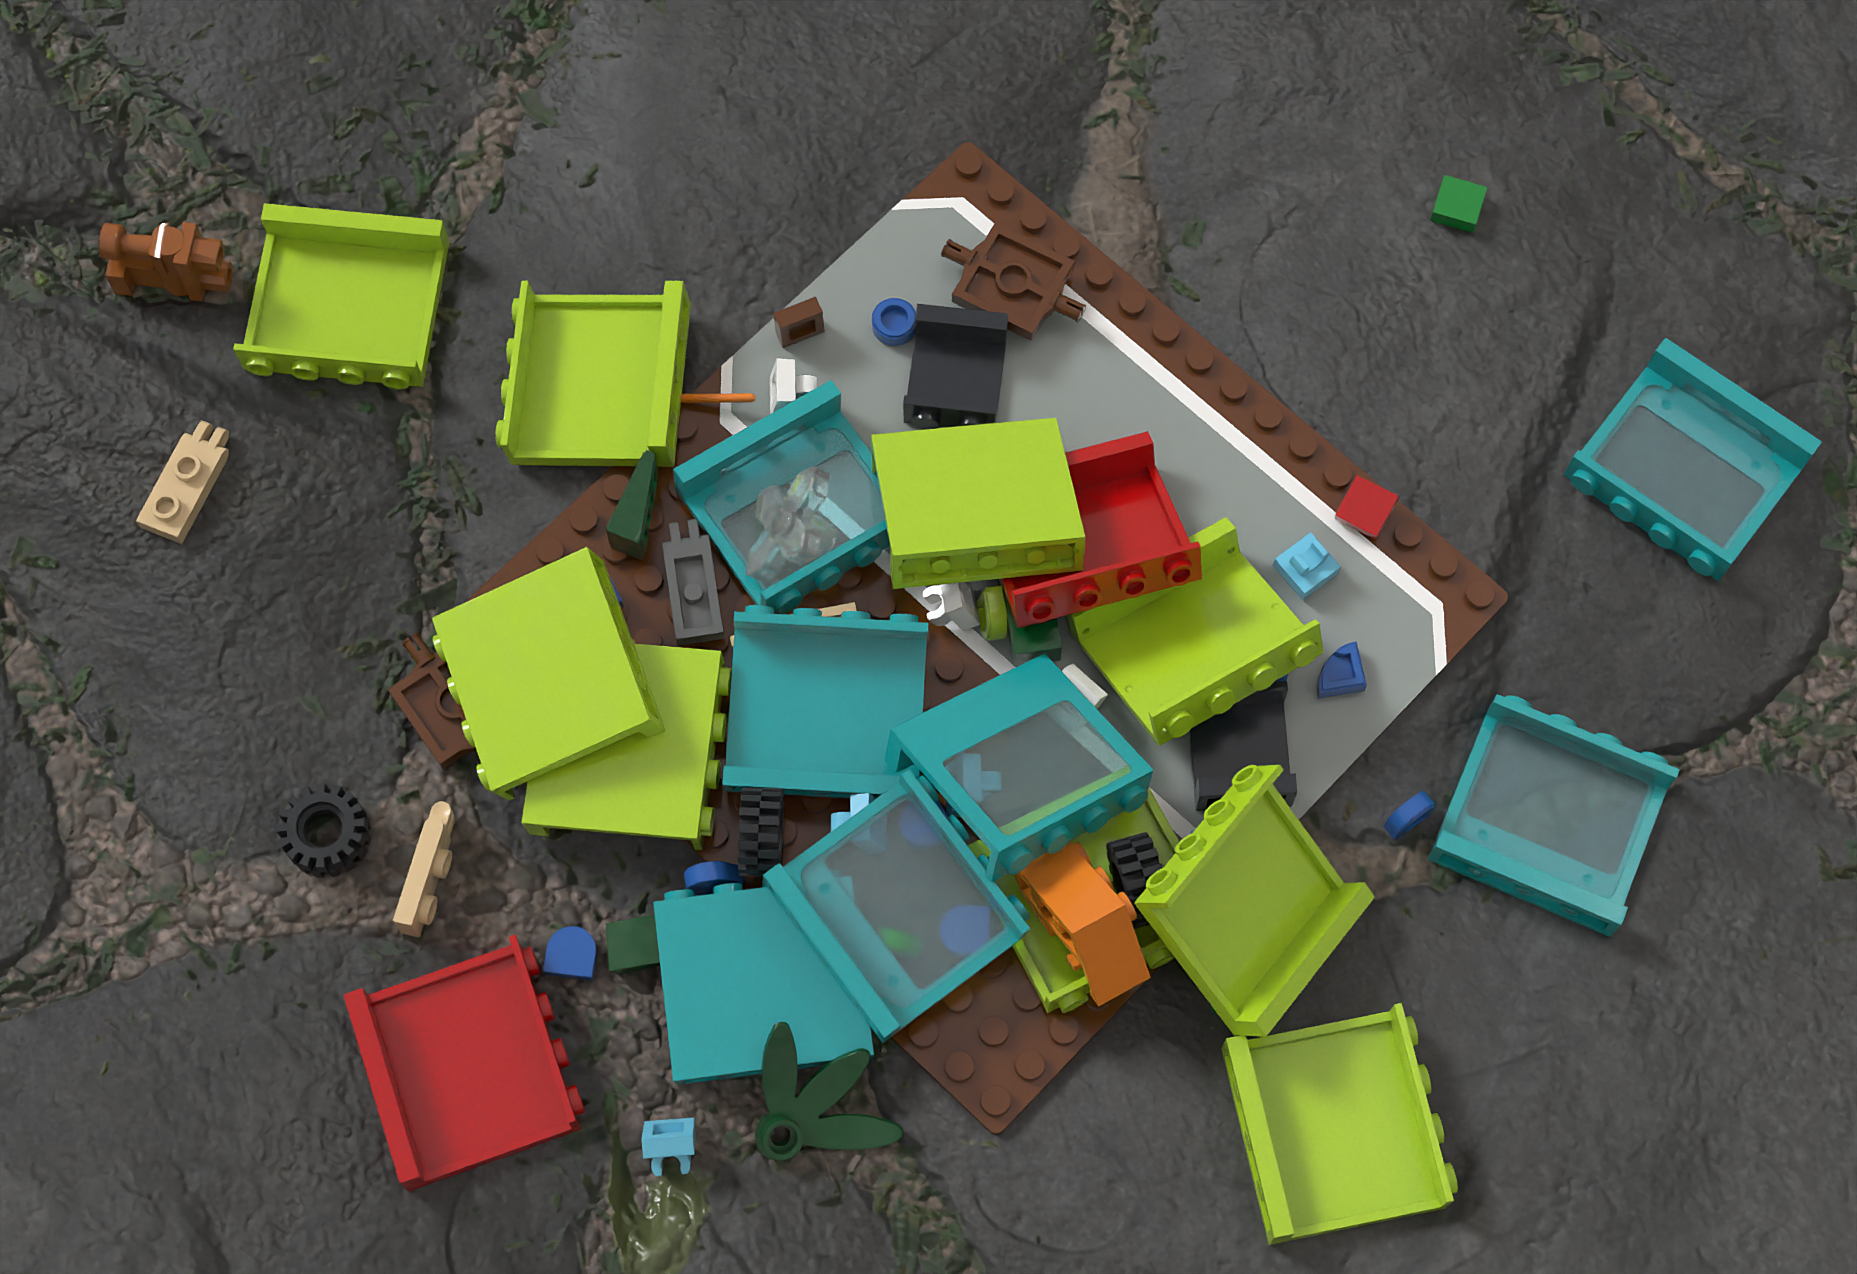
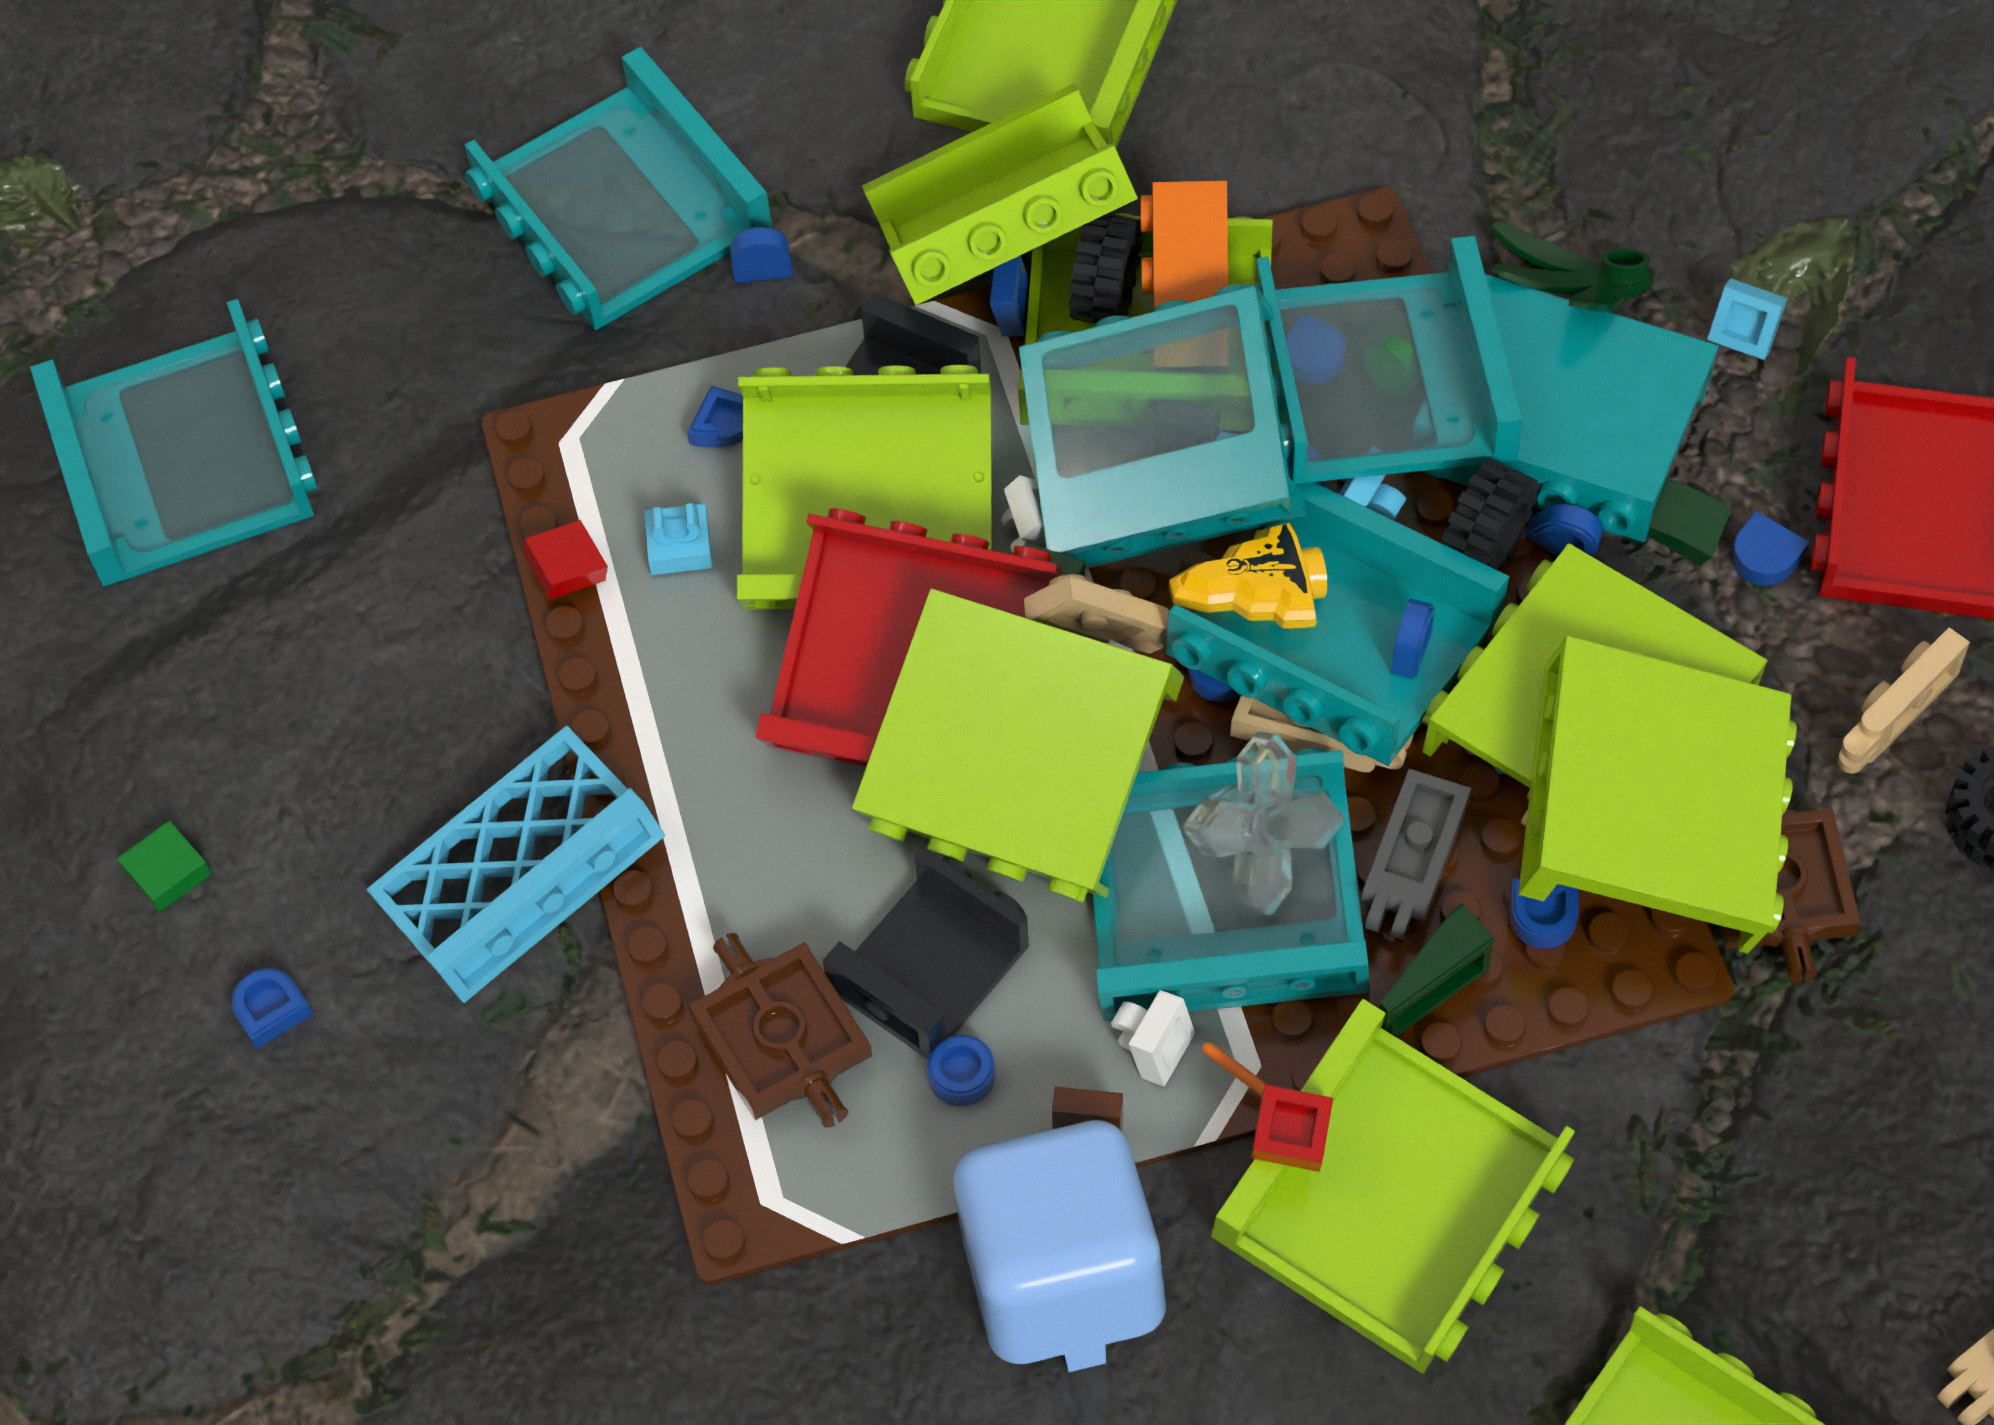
camera: 145 degrees left, 10 degrees down
none -> blue tile [232,968,314,1049]
none -> medium azure fence [366,725,666,1004]
none -> light blue piece [953,1120,1166,1372]
none -> tan hinge [1024,574,1170,654]
none -> yellow rock [1169,523,1327,629]
none -> red tile [1251,1084,1334,1172]
none -> blue tile [1391,598,1435,679]

